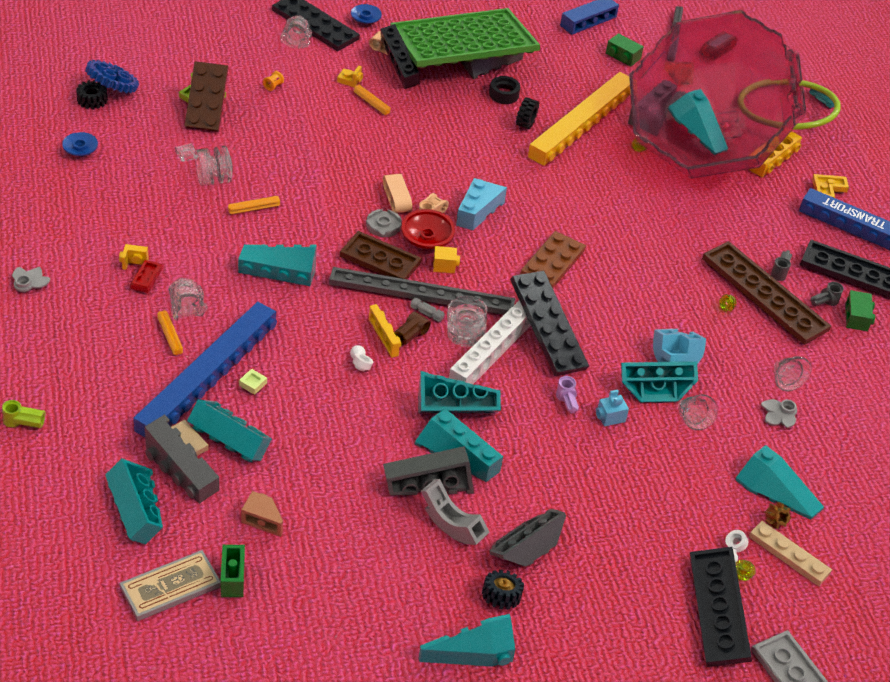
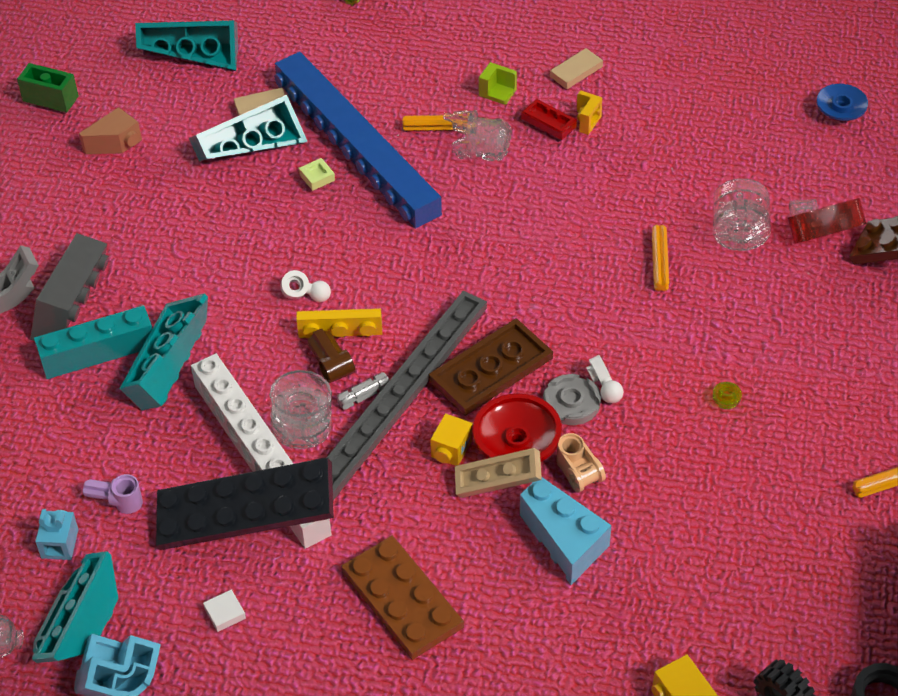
camera: 120 degrees right, 5 degrees up
light grey plate [12,267,50,292] -> none
tile [119,550,221,621] -> none
dark grey wedge [145,414,219,504] -> none
teal wedge [238,244,317,286] -> none
light nougat beam [383,174,412,213] -> none
none -> white tile [203,589,246,632]
none -> tan plate [455,448,542,498]
none -> lime panel [479,62,517,105]
none -> tan tile [550,48,603,89]
none -> white plate [586,355,624,403]
none -> clear neon green plate [713,382,742,409]
none -> clear red beam [787,198,867,244]

